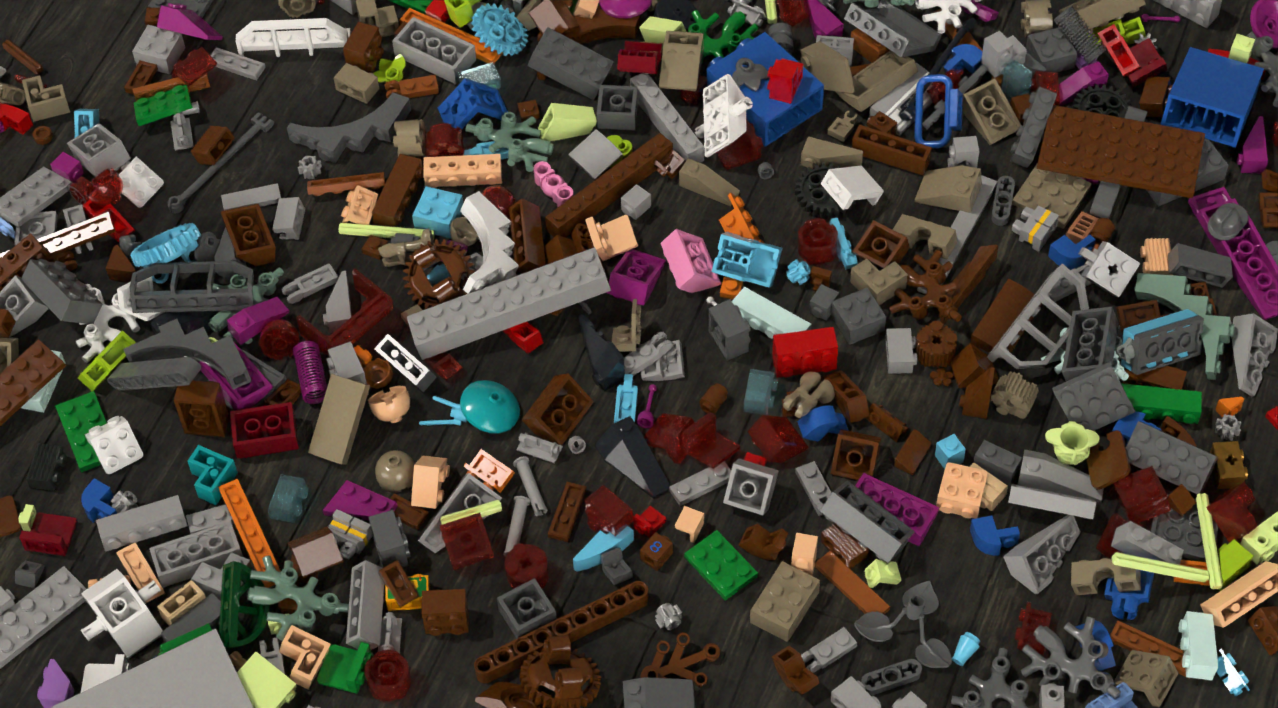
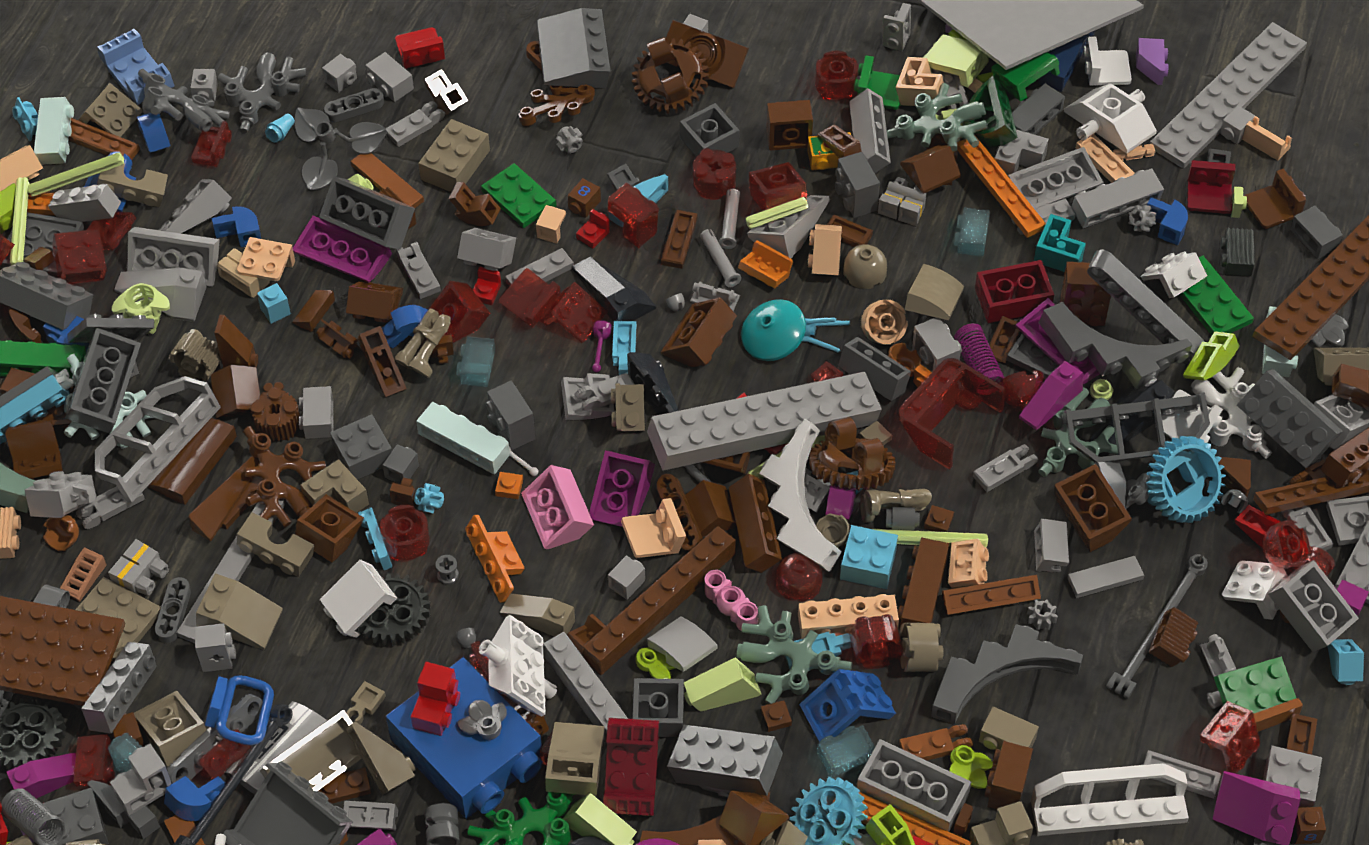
camera: 175 degrees right, 0 degrees up
tan brick [157,580,206,626] -> none
light grey slope [323,271,354,333] -> none
magenta wing [323,480,398,520] -> none
light grey hinge [377,612,402,658] -> none
reddish brown beam [474,581,649,684] -> none
reddish brown brick [699,383,728,414] -> none
medium azure piece [711,232,783,288] -> none
red brick [772,327,838,378] -> none
light nougat brick [791,533,818,576] -> none
dark tan slope [801,137,863,169] -> none
reddish brown brick [852,125,932,176] -> none
reddish brown brick [866,111,897,136] -> none
dark grey brick [974,440,1022,486] -> none
blue brick [1048,235,1096,270] -> none
reddish brown piece [1086,430,1130,490] -> none
reddish brown brick [1090,218,1115,246] -> none
none -> dark grey bush [436,555,459,585]

